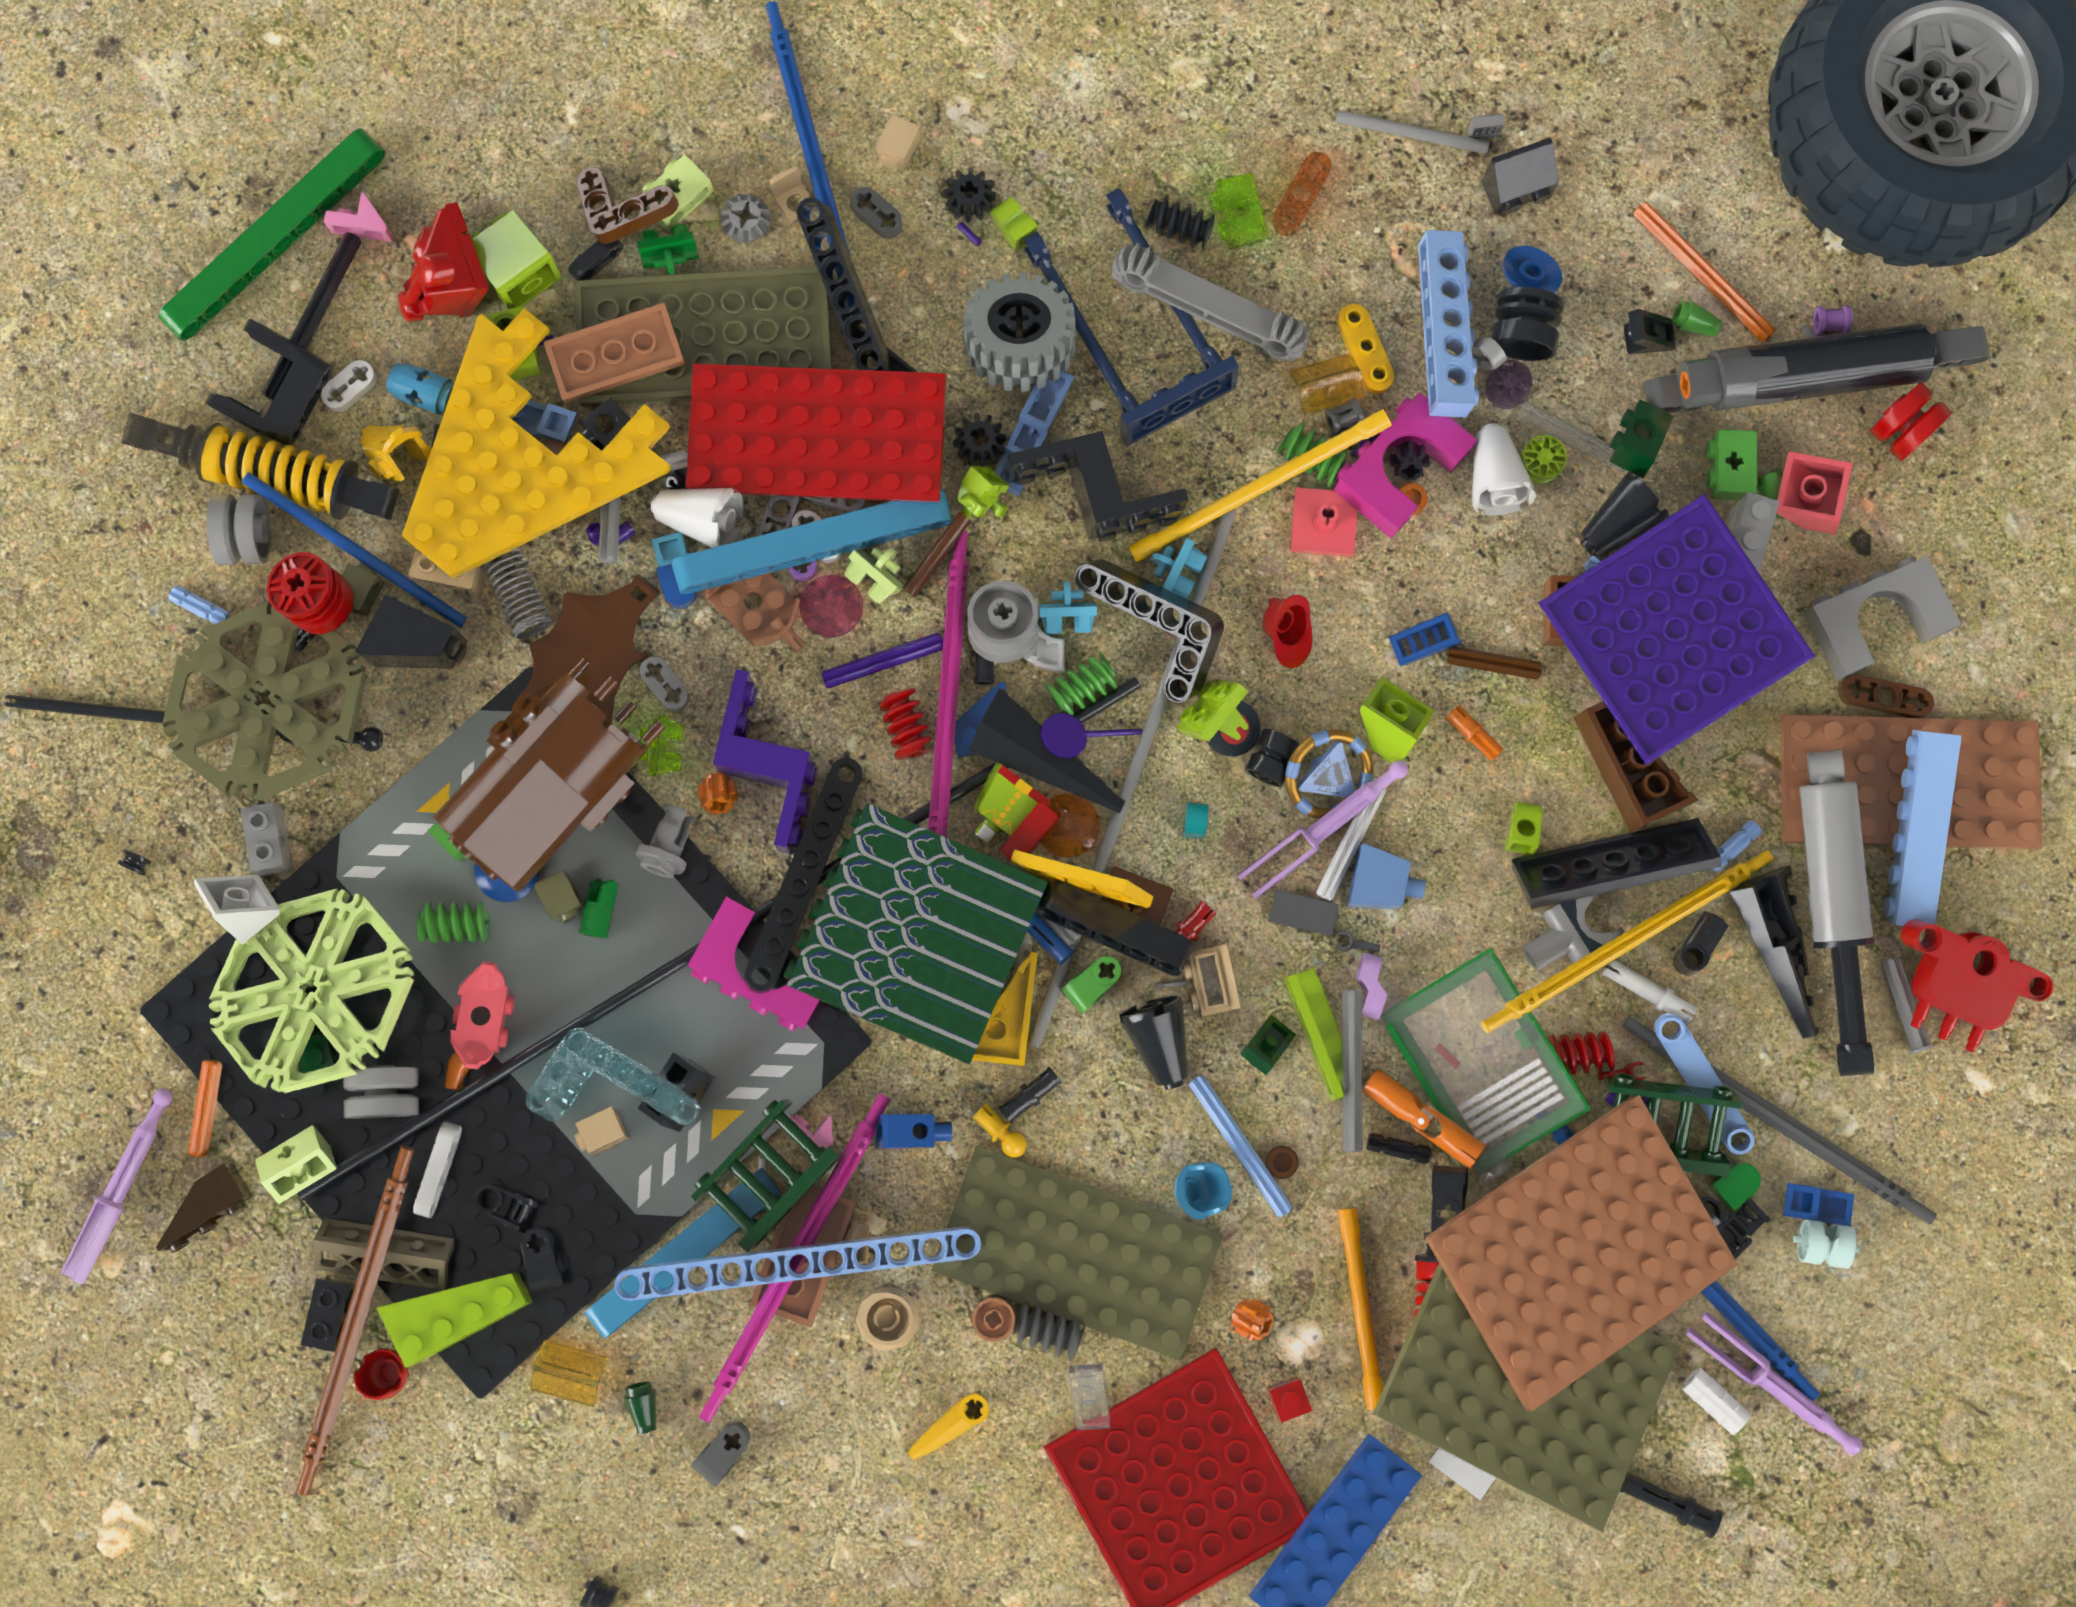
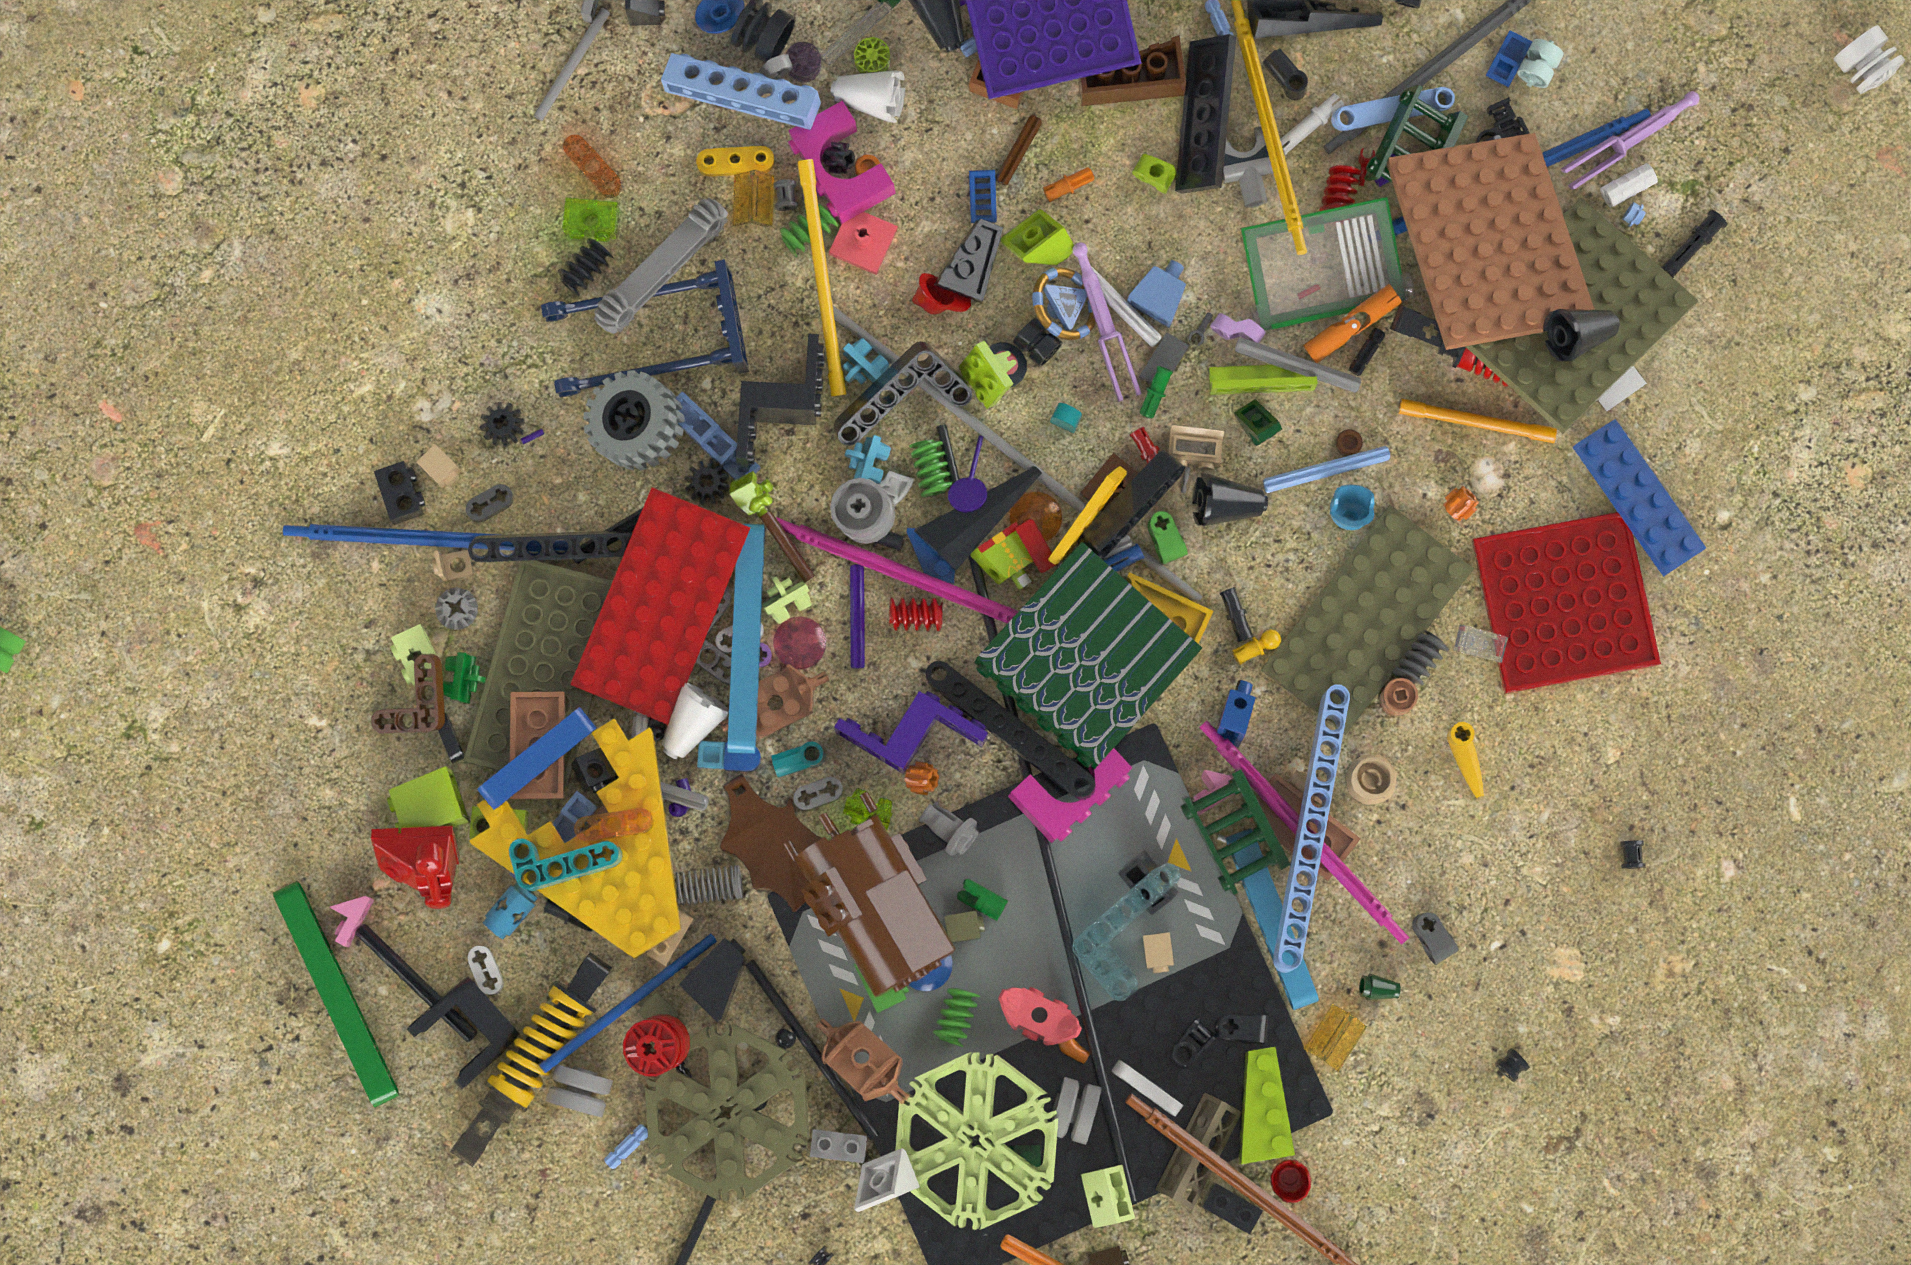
camera: 70 degrees left, 0 degrees up
yellow piece [360,424,432,481] -> none
lime leg [990,196,1038,252] -> none
red brick [1266,1377,1312,1423] -> none
green piece [1708,1163,1761,1210] -> none
none -> black brick [374,461,426,525]
none -> blue beam [477,707,597,810]
none -> teal beam [509,838,622,891]
none -> clear orange beam [574,808,654,842]
none -> black piece [745,959,879,1140]
none -> teal piece [771,741,826,778]
none -> nougat plate [816,1018,909,1104]
none -> wing [934,219,1003,302]
none -> green axle [1140,366,1173,419]
none -> black cone [1543,309,1620,362]
none -> light blue plate [1622,202,1646,227]

